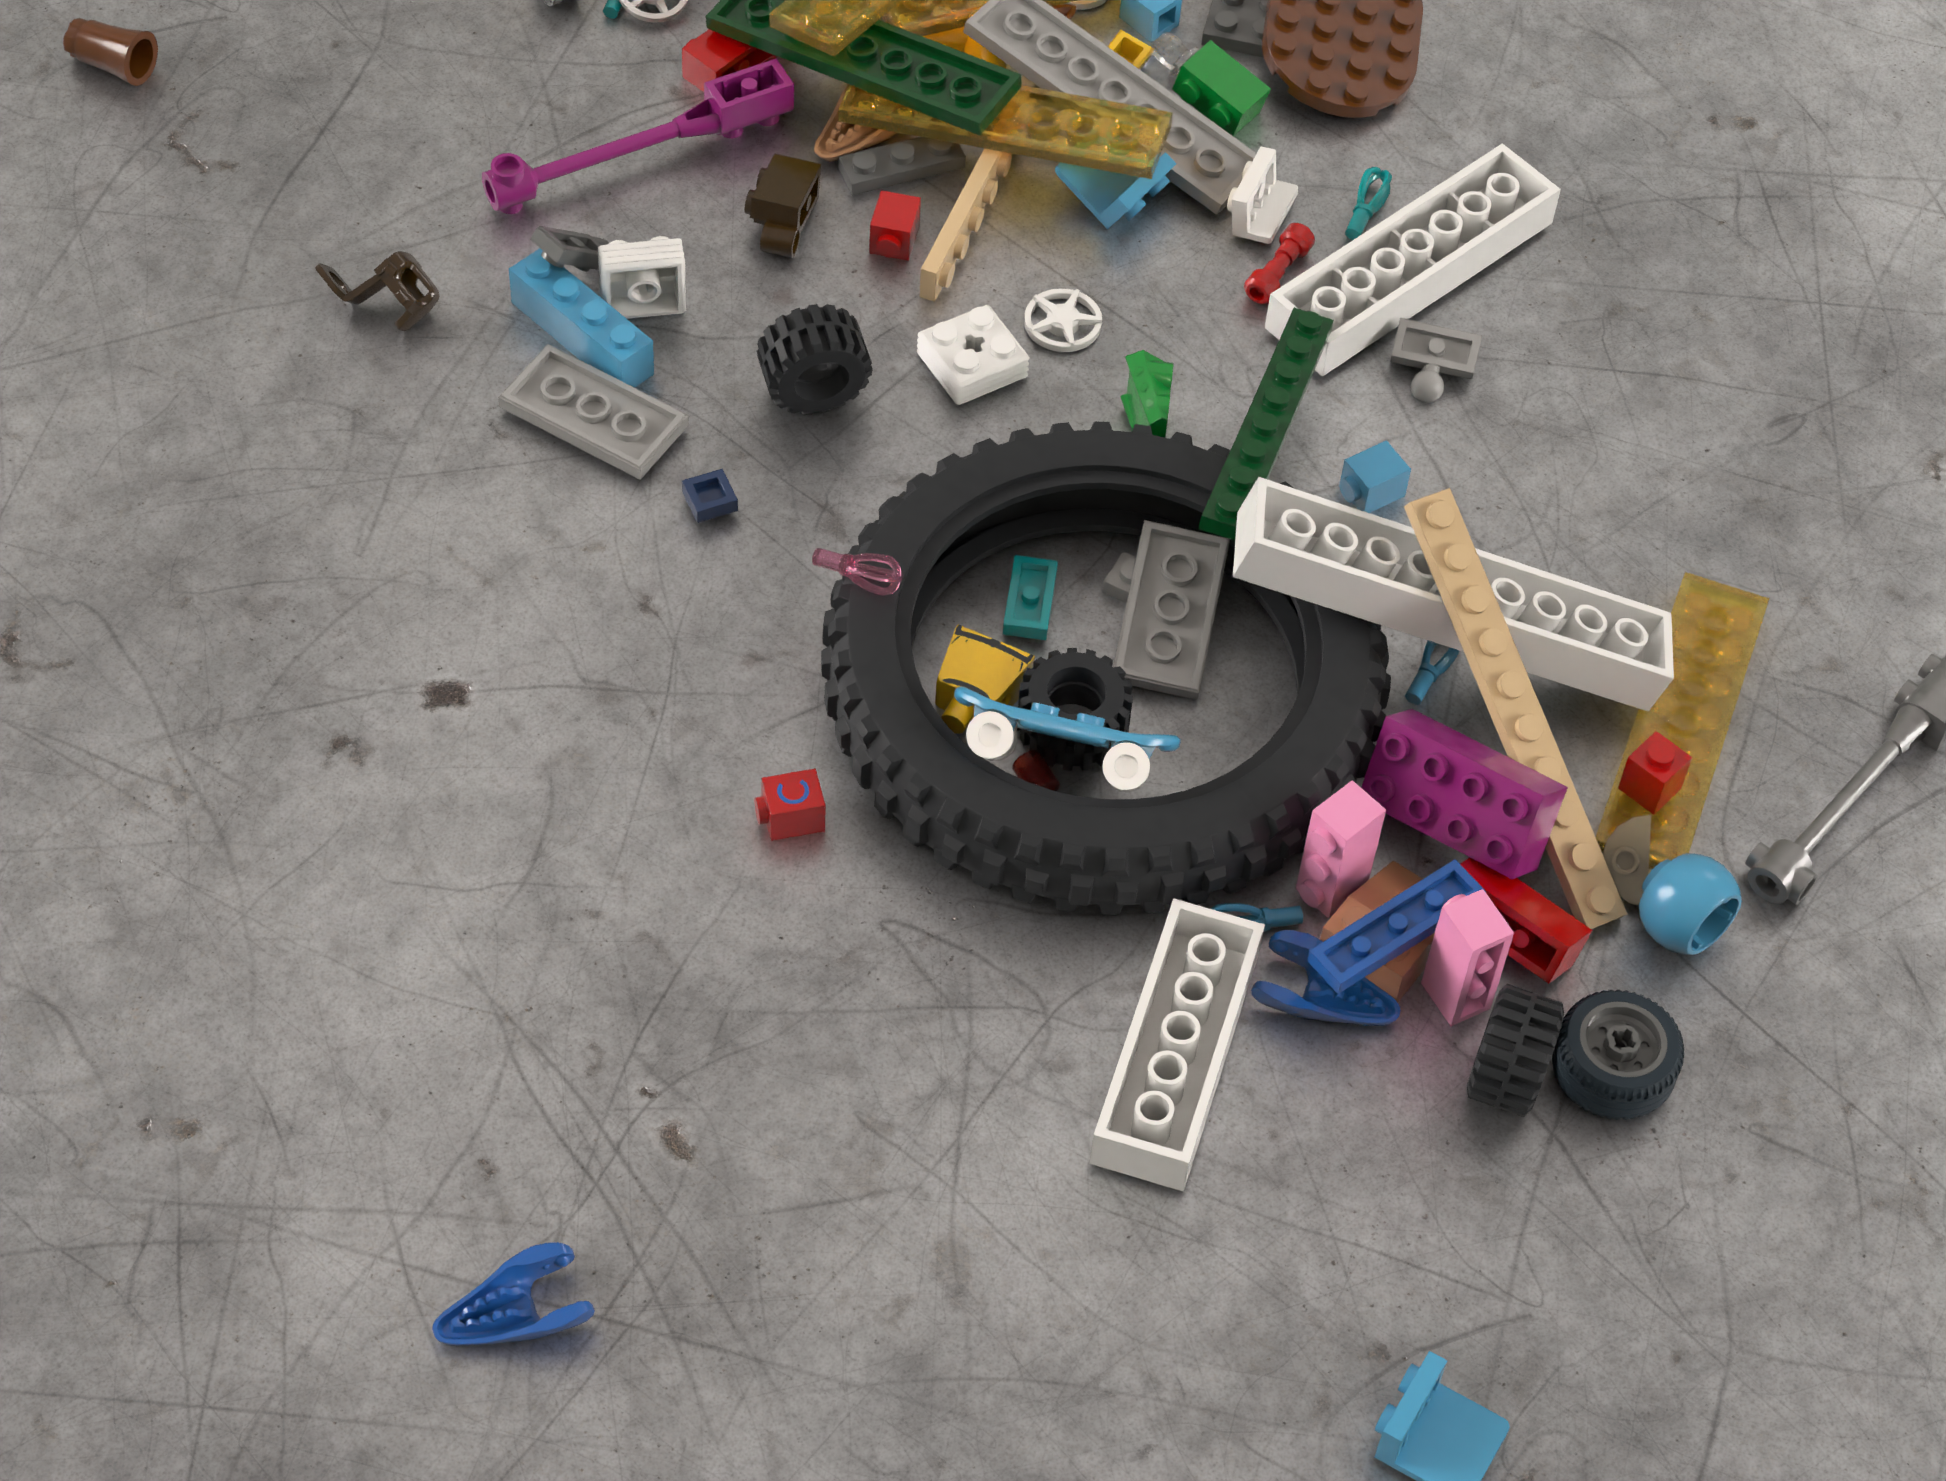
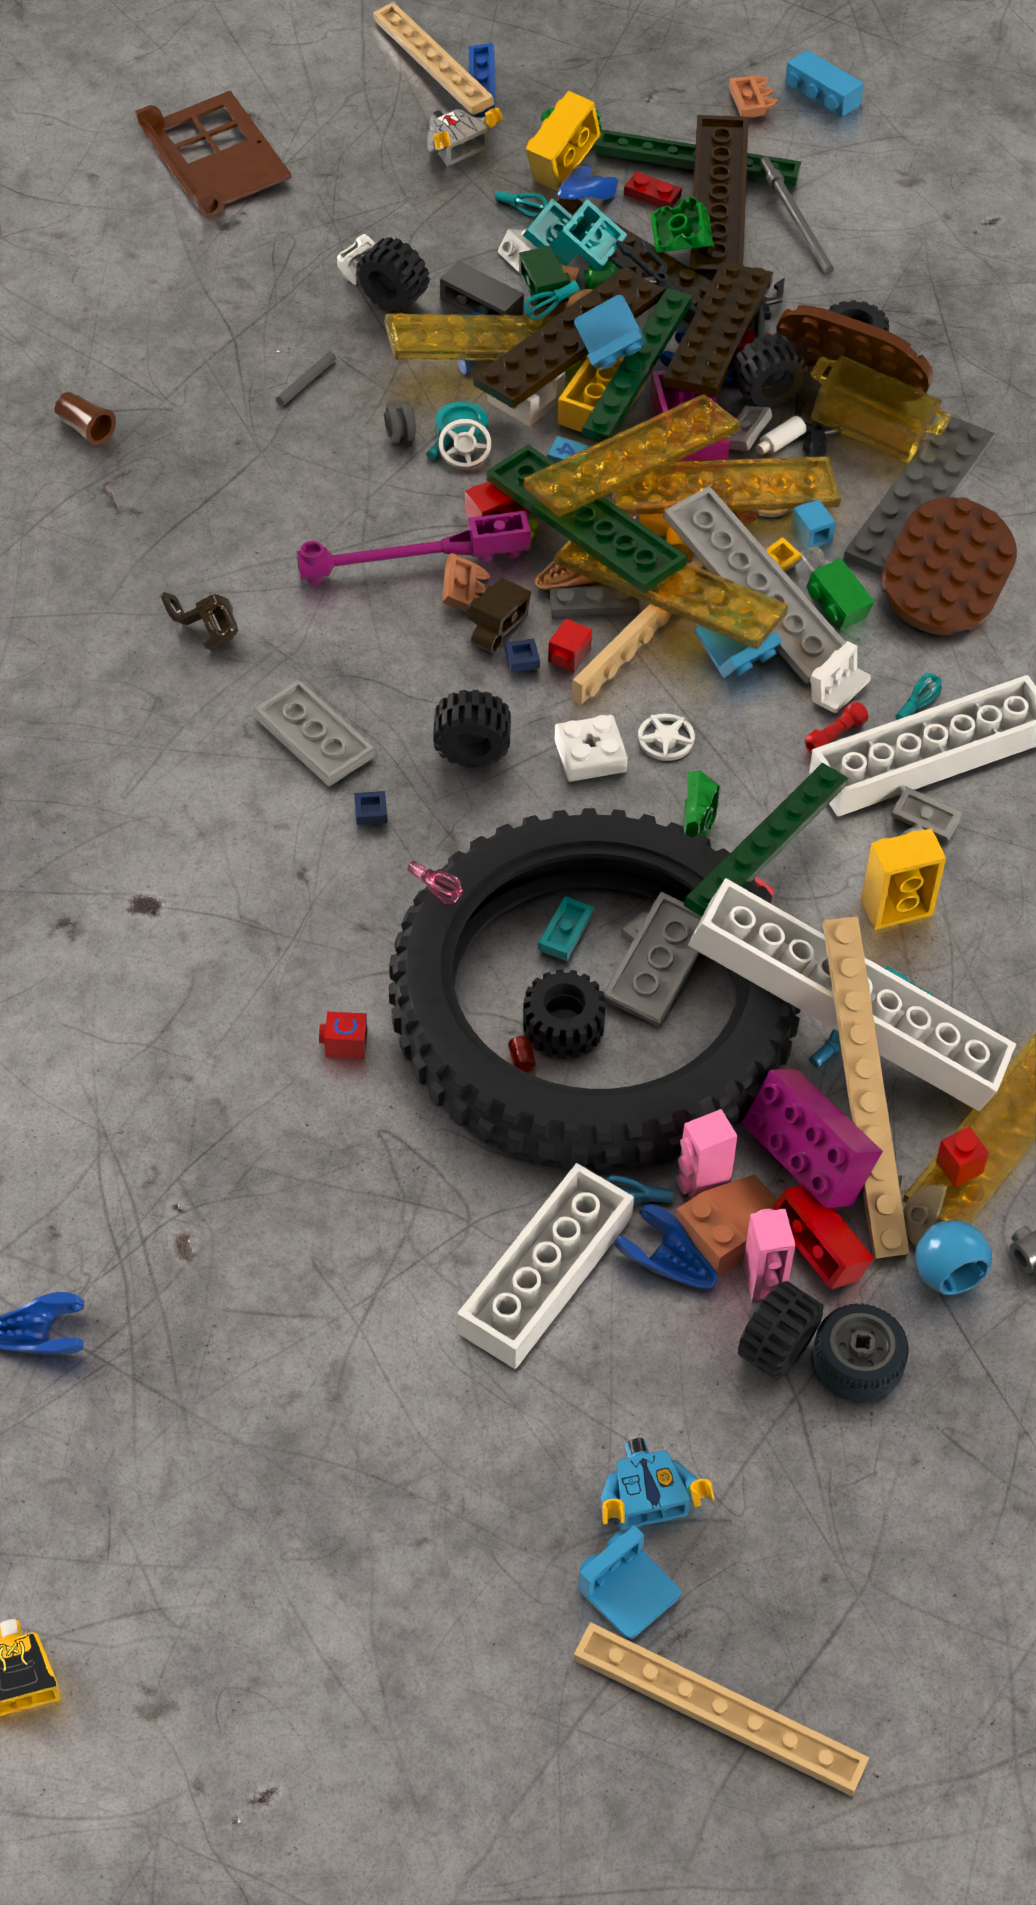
camera: 20 degrees right, 0 degrees up
dark azure brick [509,248,654,388] -> none
dark grey hinge [530,226,609,272] -> none
white brick [598,236,686,319] -> none
yellow torso [935,624,1035,734] -> none
piece [954,686,1181,792] -> none
blue plate [1307,859,1486,994] -> none
dark azure brick [1339,440,1411,513] -> none
none -> nougat plate [442,553,490,613]
none -> dark blue plate [505,638,540,672]
none -> dark azure torso [600,1438,715,1530]
none -> yellow brick [861,828,946,930]

